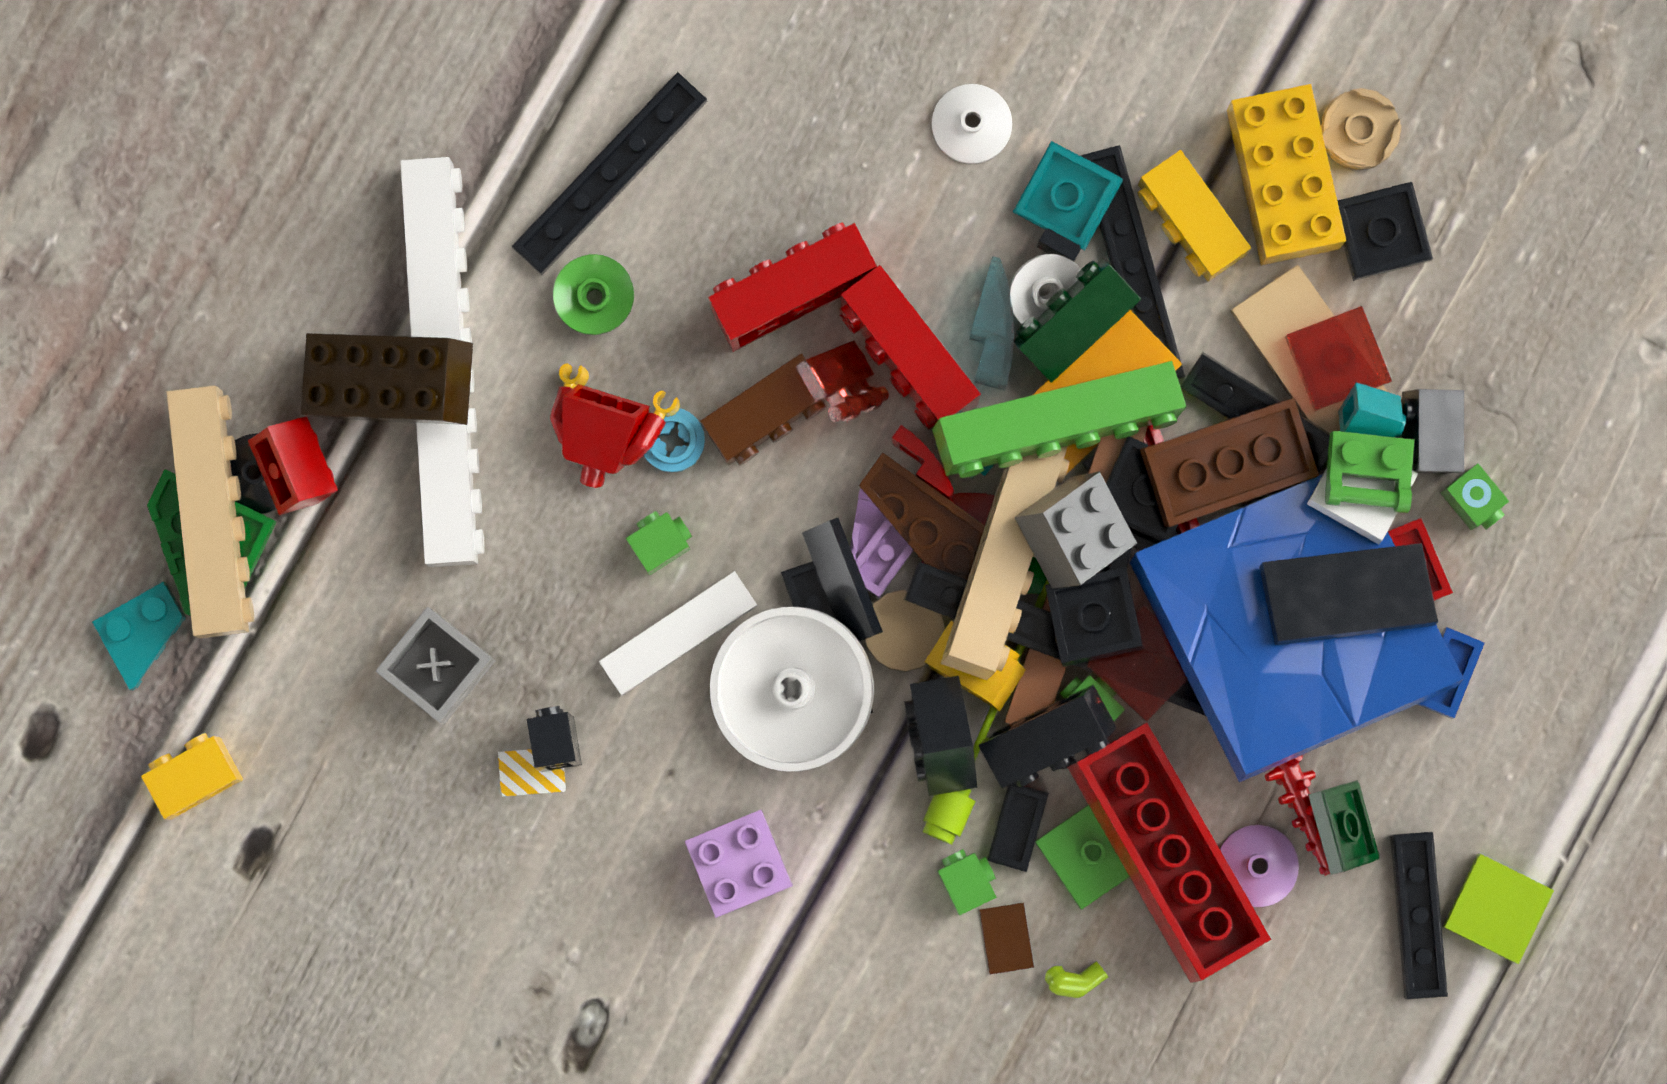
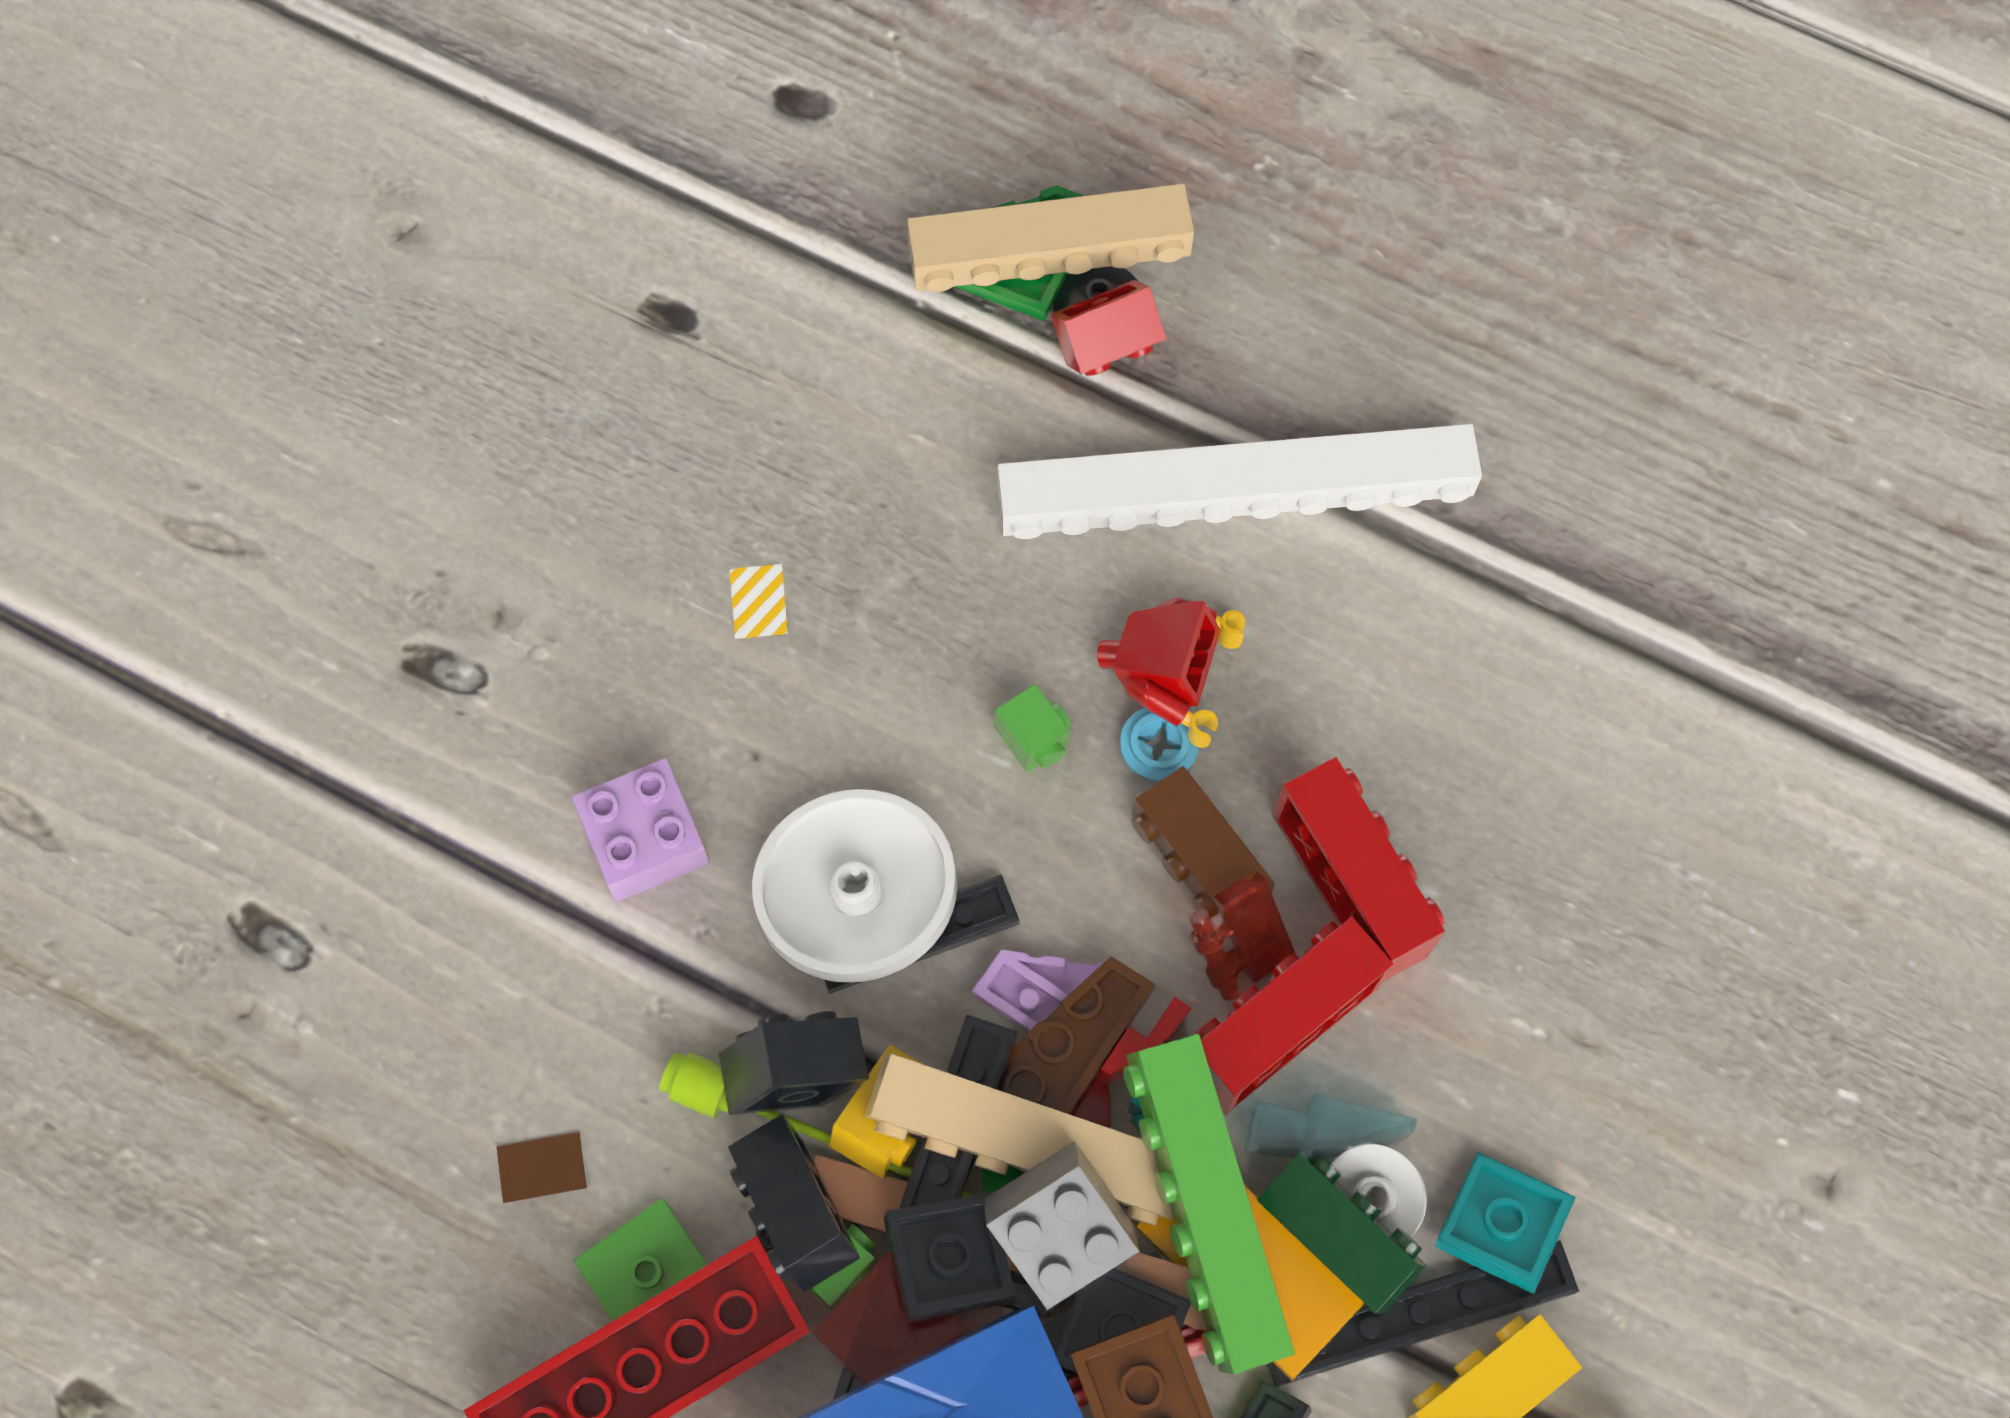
camera: 85 degrees right, 15 degrees down
teal wing [92,582,186,691] -> none
yellow brick [141,733,243,820] -> none
dark brown brick [300,333,473,425] -> none
light grey brick [376,607,496,724] -> none
black tile [512,72,707,275] -> none
black brick [527,706,582,772] -> none
bright green dish [553,254,634,335] -> none
white tile [599,571,758,696] -> none
black tile [802,517,883,642] -> none
tan tile [865,590,945,672] -> none
white dish [932,84,1012,164] -> none
bright green brick [937,849,997,916] -> none
black tile [987,783,1049,872] -> none
black tile [1037,228,1081,262] -> none
lime arm [1045,961,1109,998] -> none

